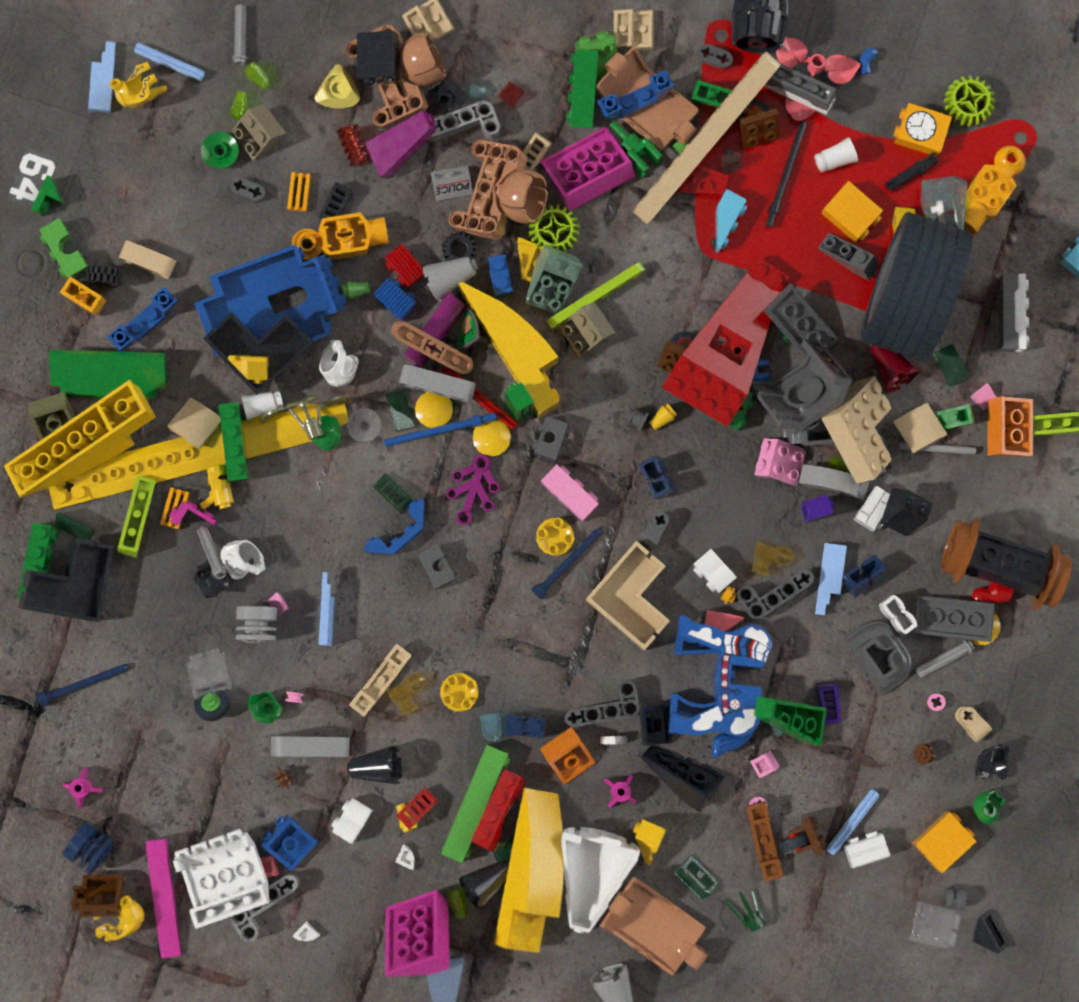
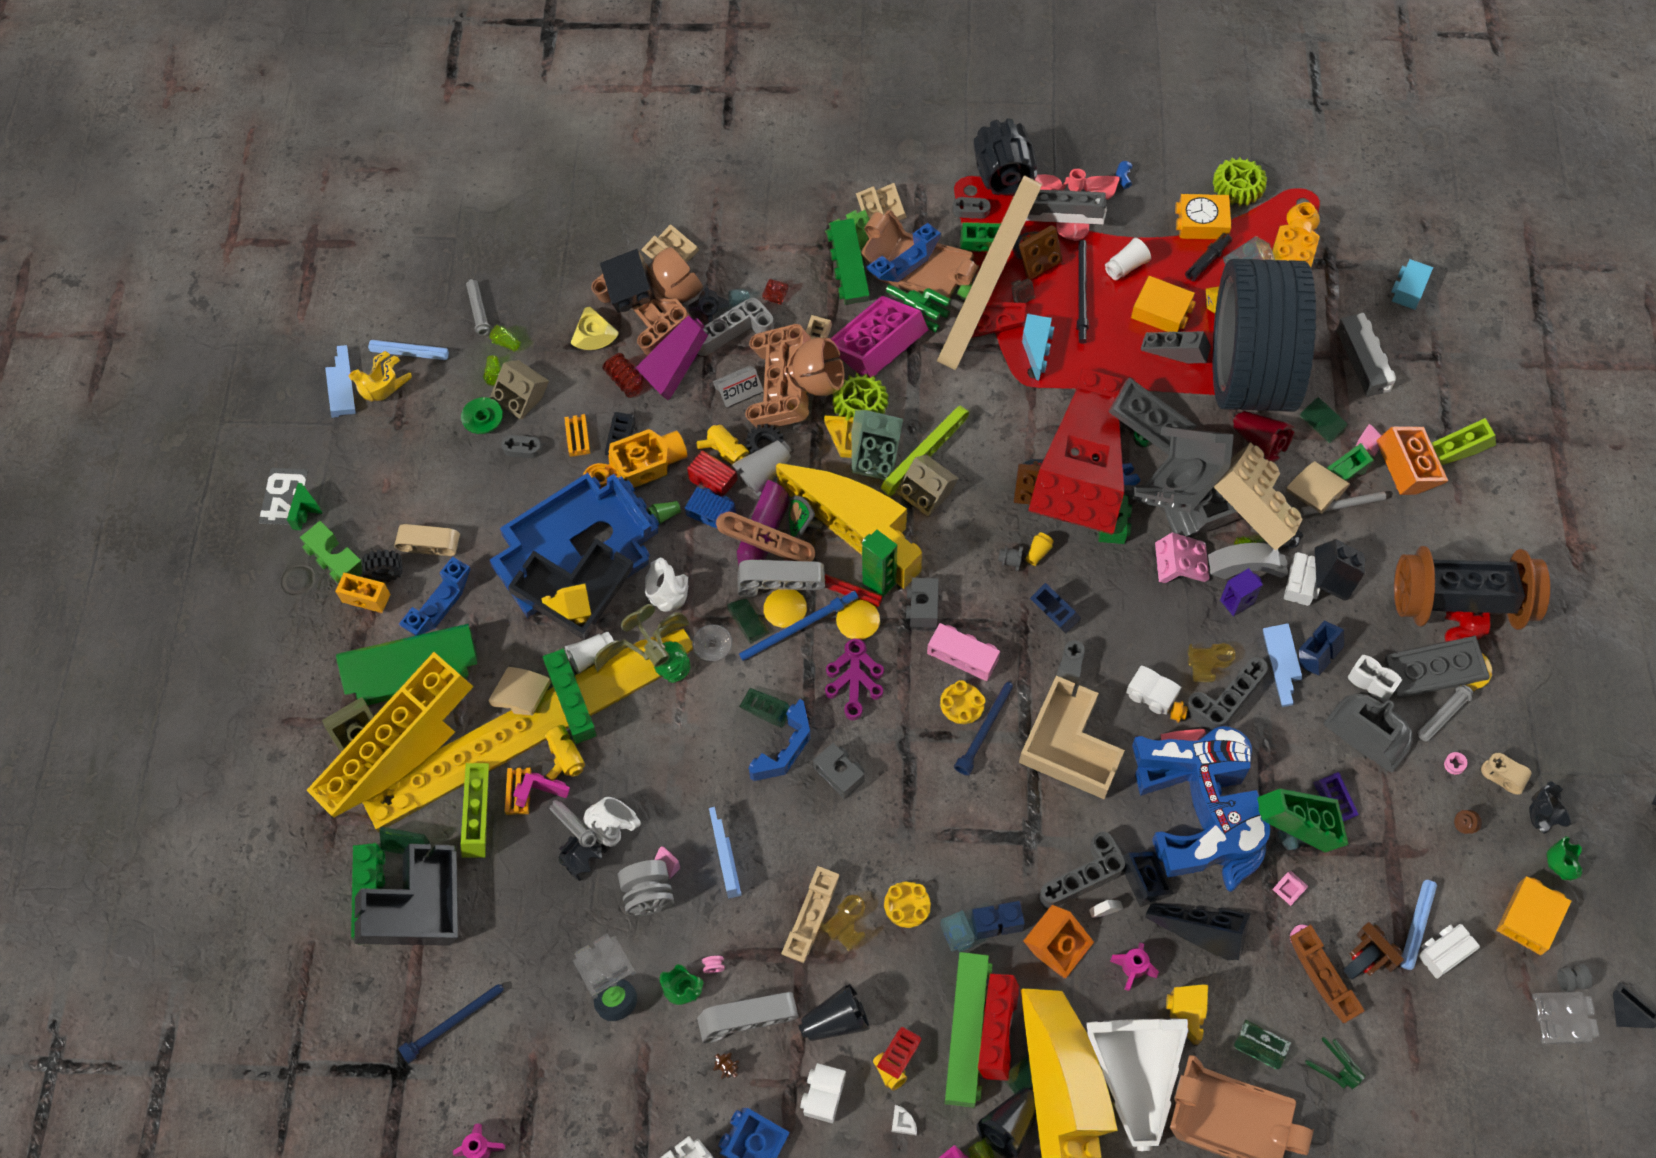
camera: 10 degrees left, 20 degrees down
blue brick [487,255,513,299] -> none
none -> yellow piece [696,425,749,465]

